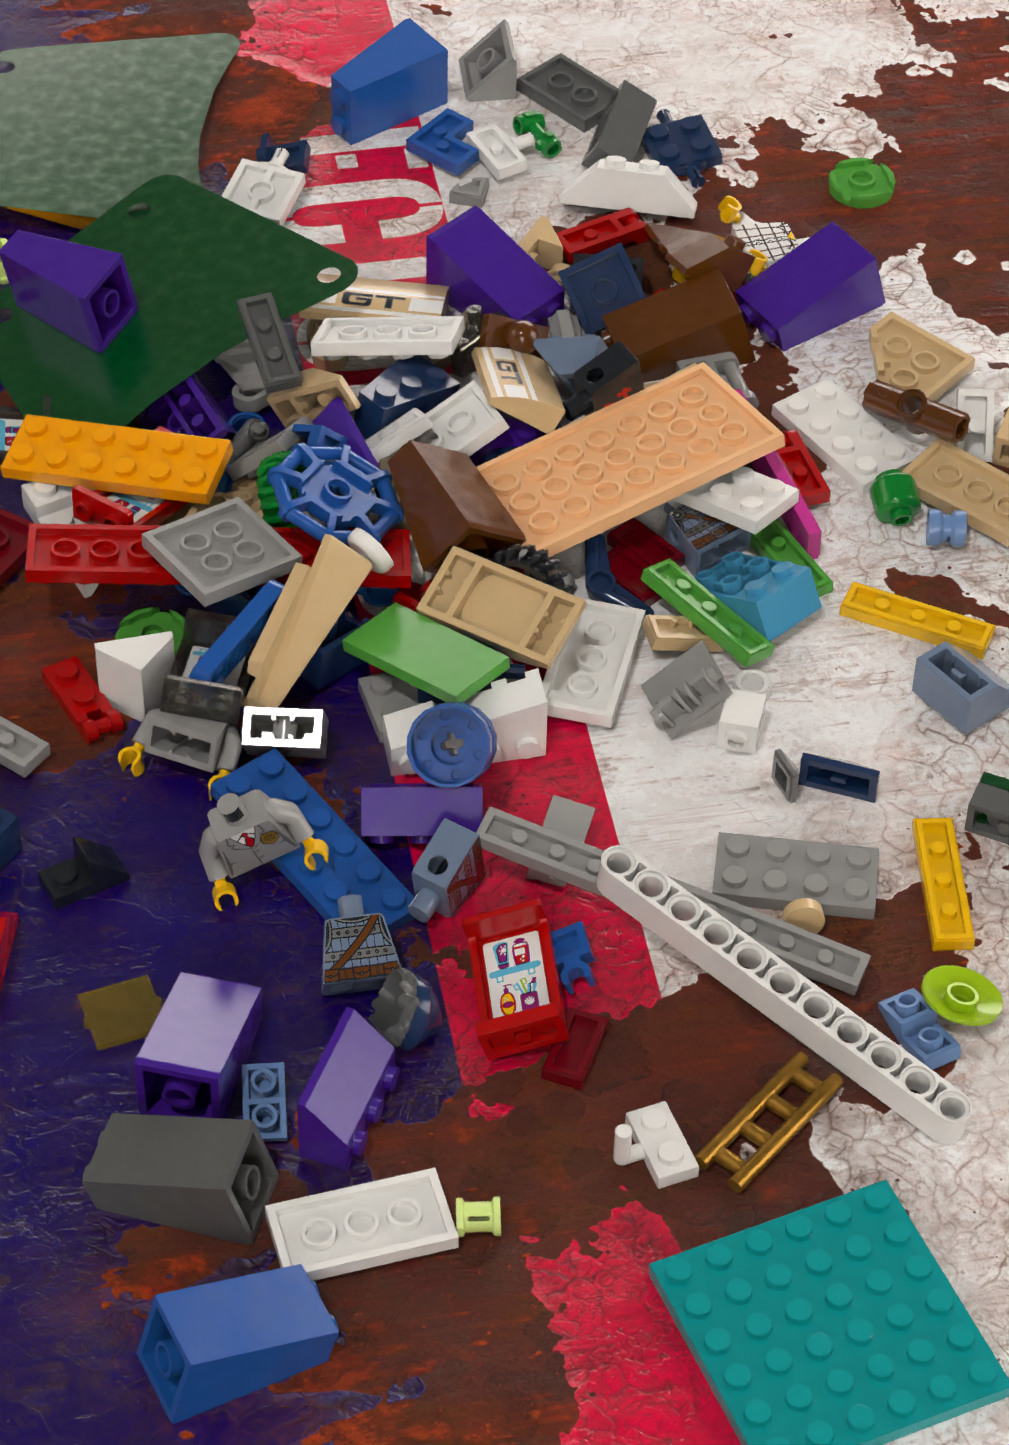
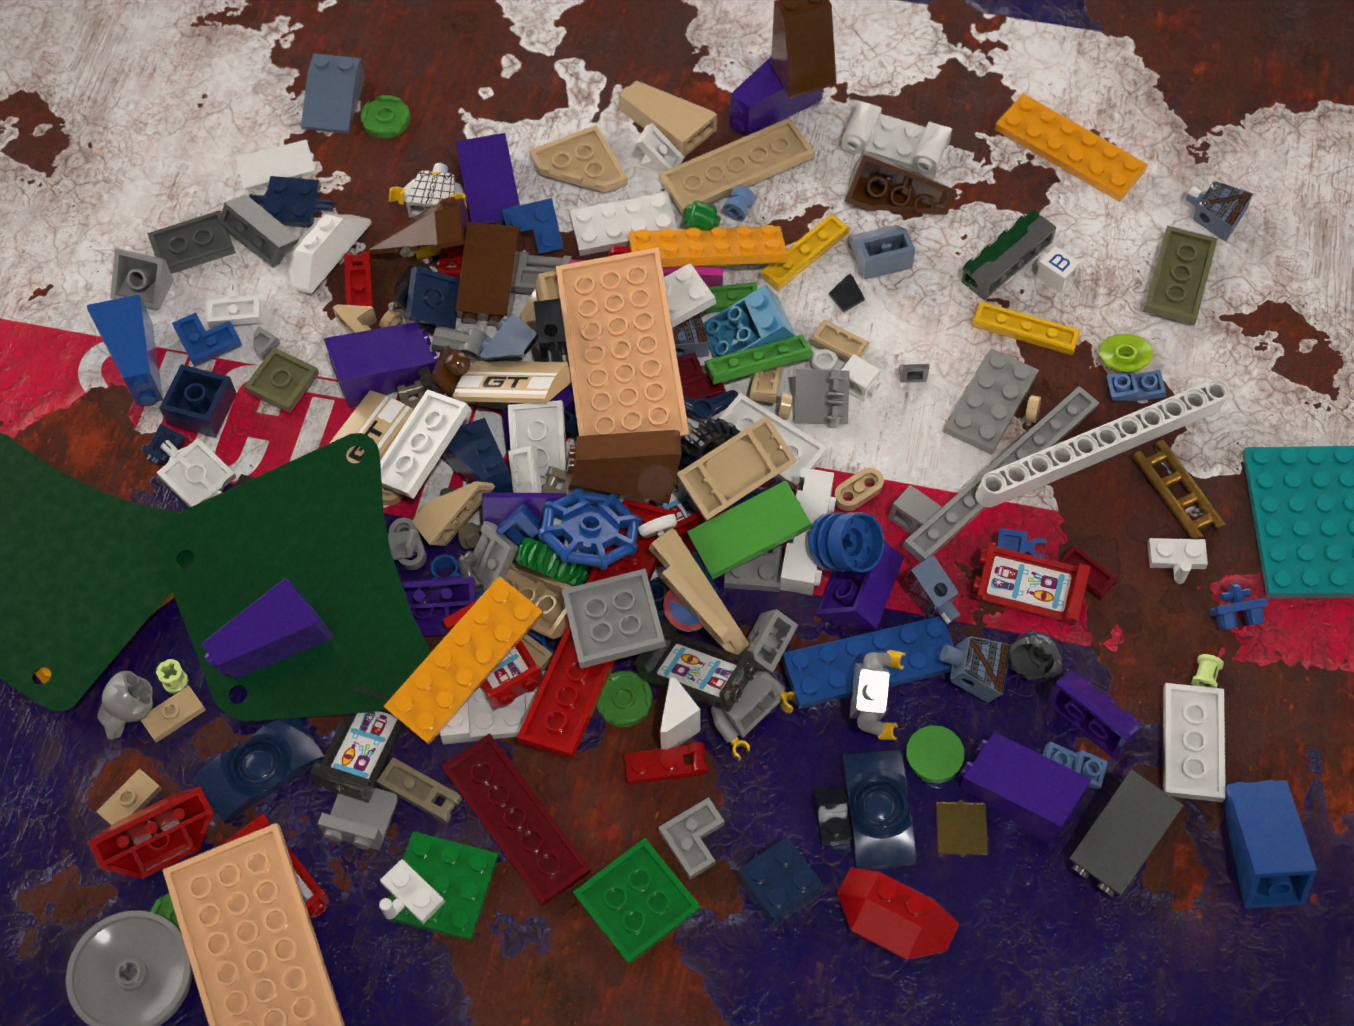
camera: 65 degrees left, 15 degrees up
blue beam [187,579,285,697] -> none
dark grey tile [237,292,302,394] -> none
green bar [513,110,562,158] -> none
dark blue slope [798,752,880,803] -> none
reddish brown piece [862,379,971,445] -> none
none -> dark blue brick [159,364,237,437]
none -> white piece [236,140,316,191]
none -> olive plate [244,347,319,413]
none -> sand blue slope [301,53,365,134]
none -> blue plate [502,198,563,254]
none -> light orange plate [629,225,788,267]
none -> tan tile [777,392,793,420]
none -> tan plate [811,320,870,362]
none -> black slope [829,274,865,313]
none -> tan plate [834,468,884,511]
none -> dark blue slope [842,750,916,869]
none -> bright green tile [906,725,964,784]
none -> blue hips [1208,582,1268,631]

